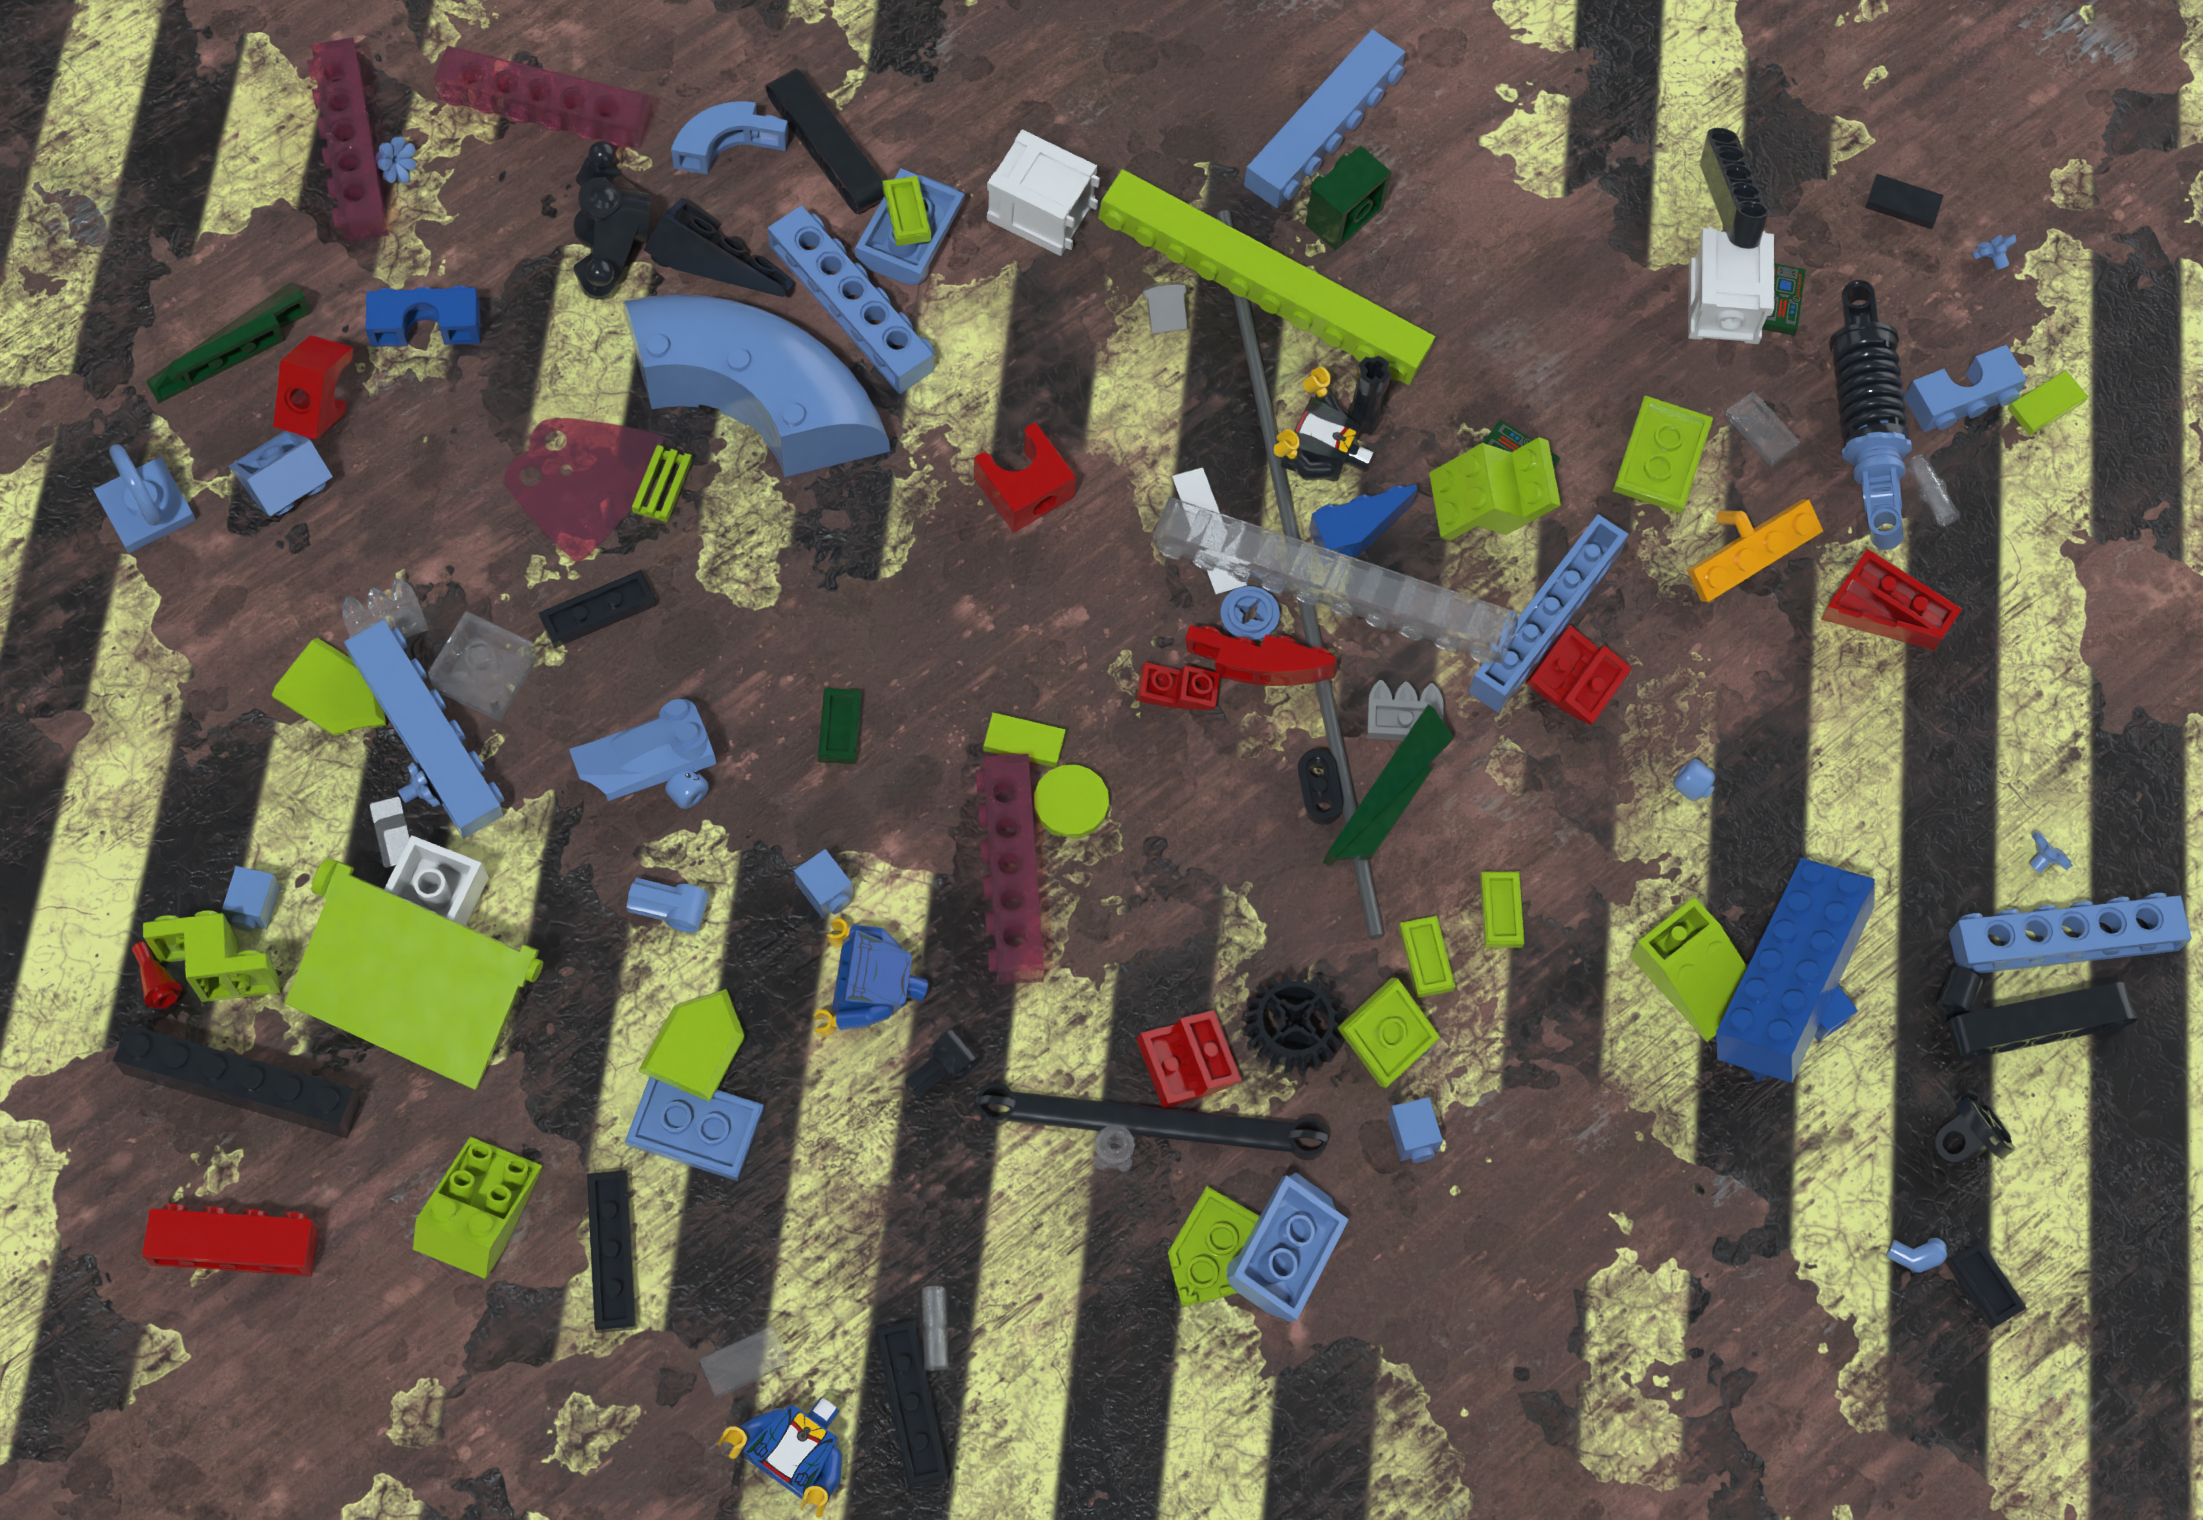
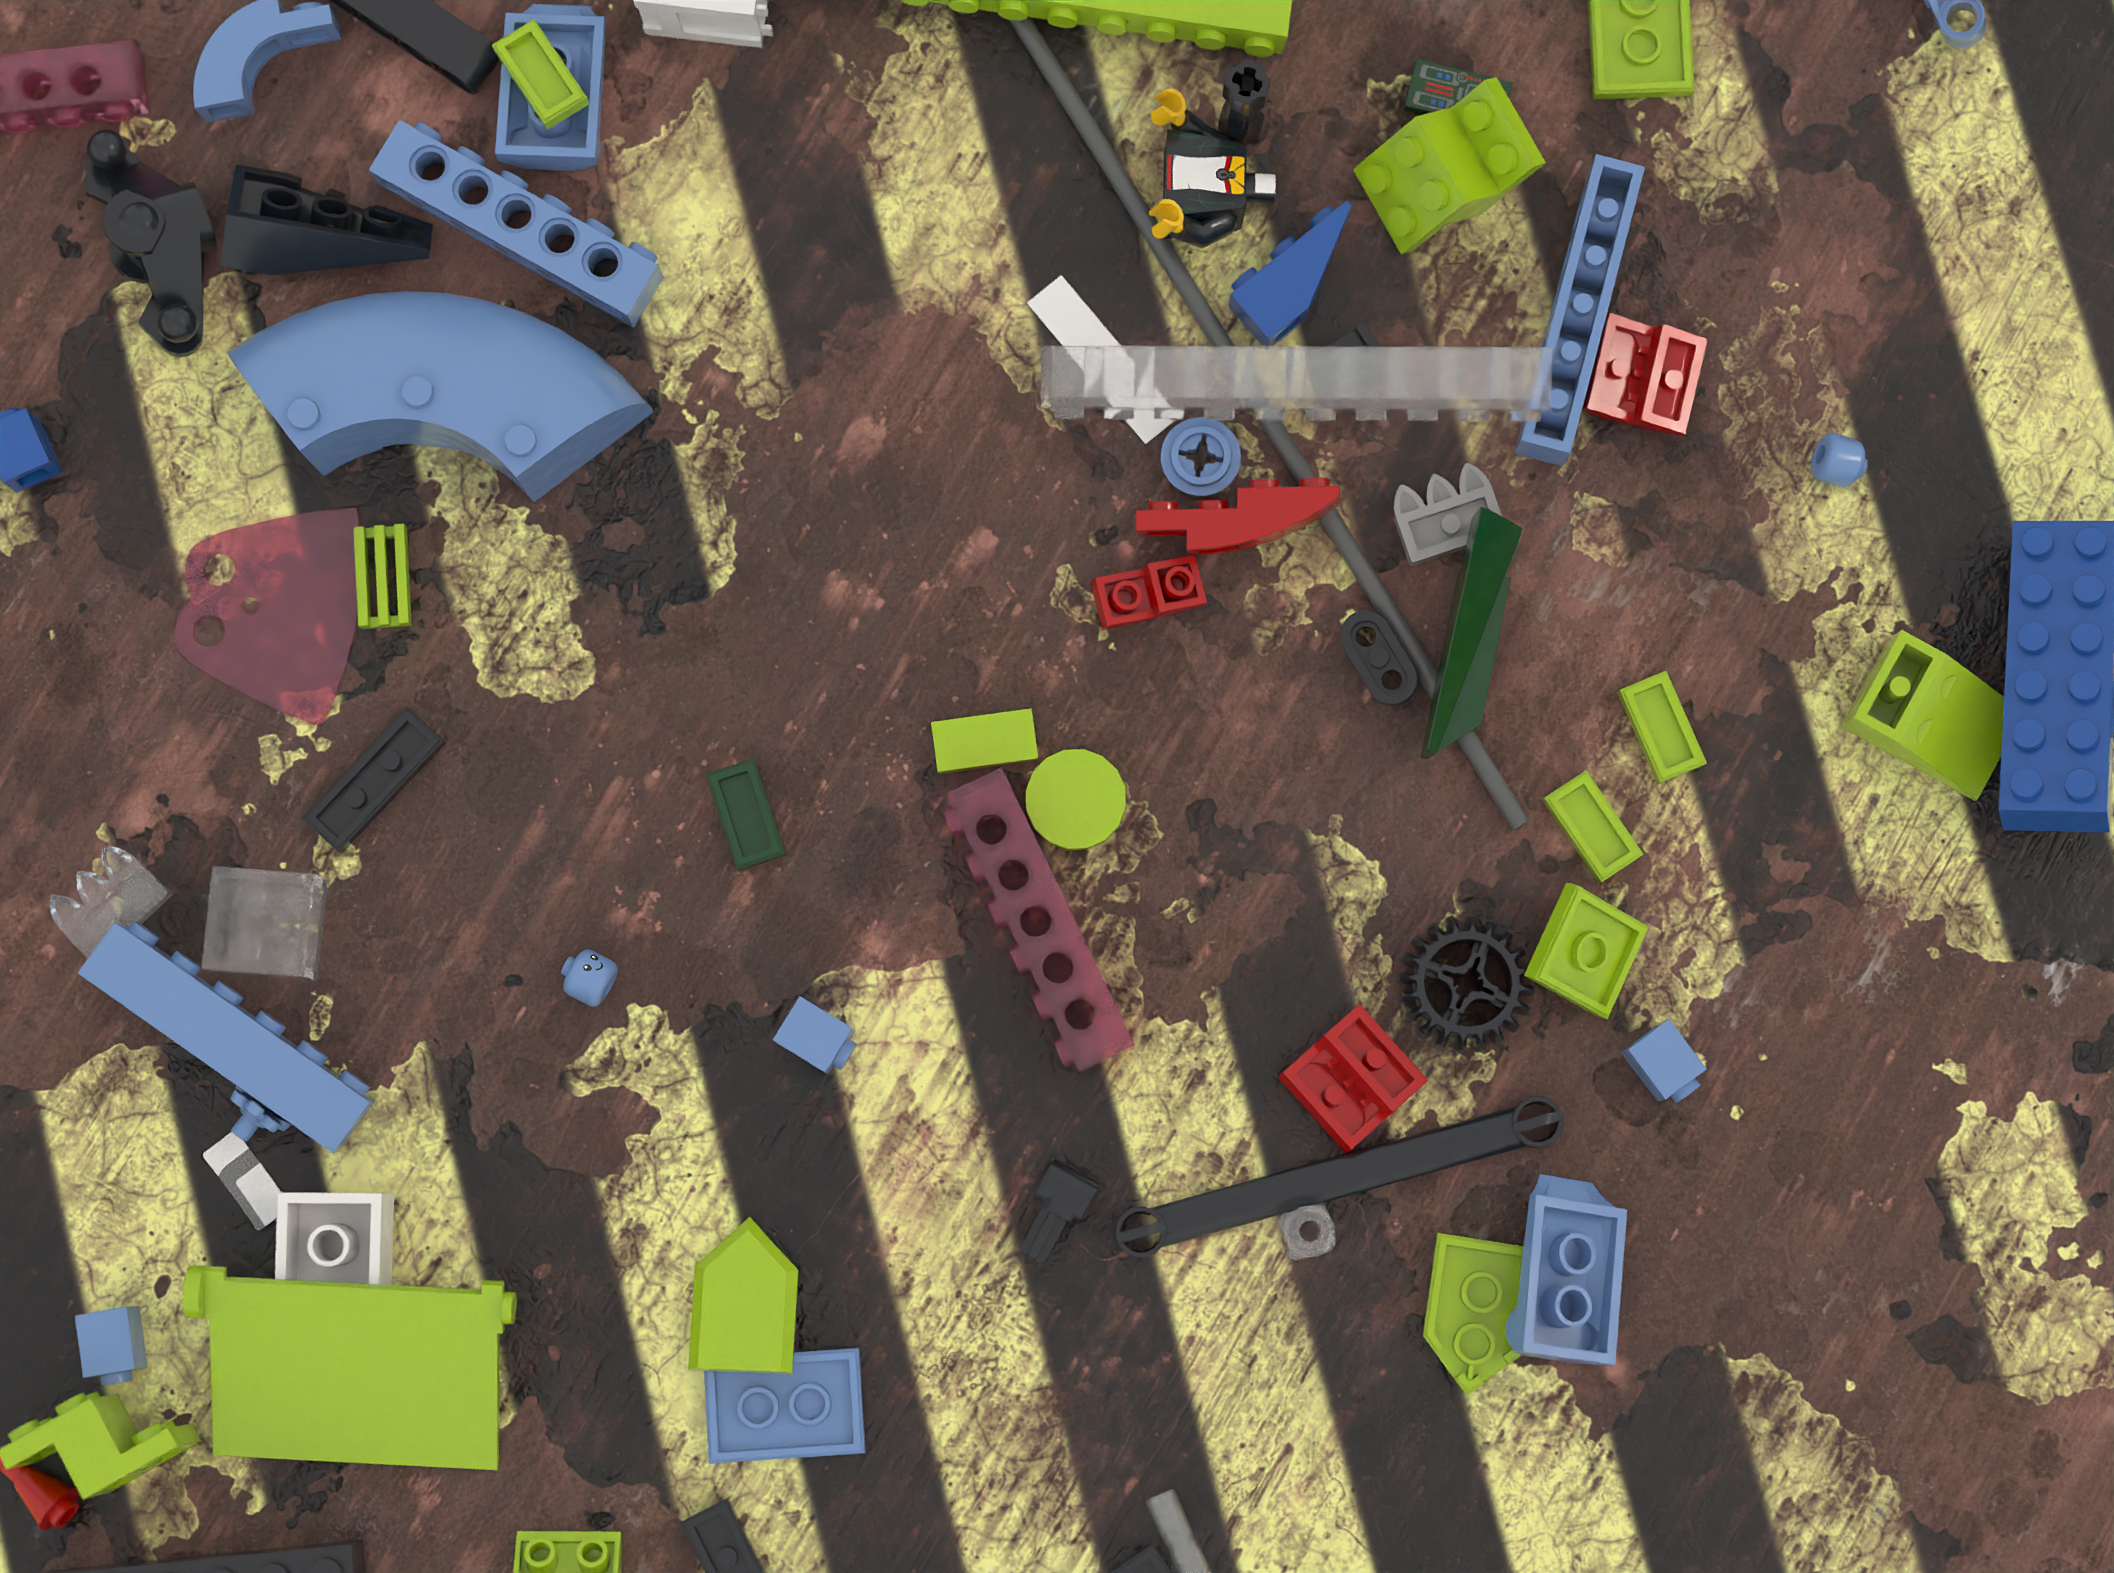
camera: 15 degrees left, 15 degrees up
lime tile [272,638,387,736] -> none
medium blue slope [569,699,717,801] -> none
medium blue piece [626,878,709,933] -> none
blue torso [813,918,928,1037] -> none
red piece [974,422,1076,533] -> none
light grey tile [1143,282,1187,334] -> none
light orange plate [1686,499,1823,602] -> none
red wedge [1821,549,1962,651] -> none

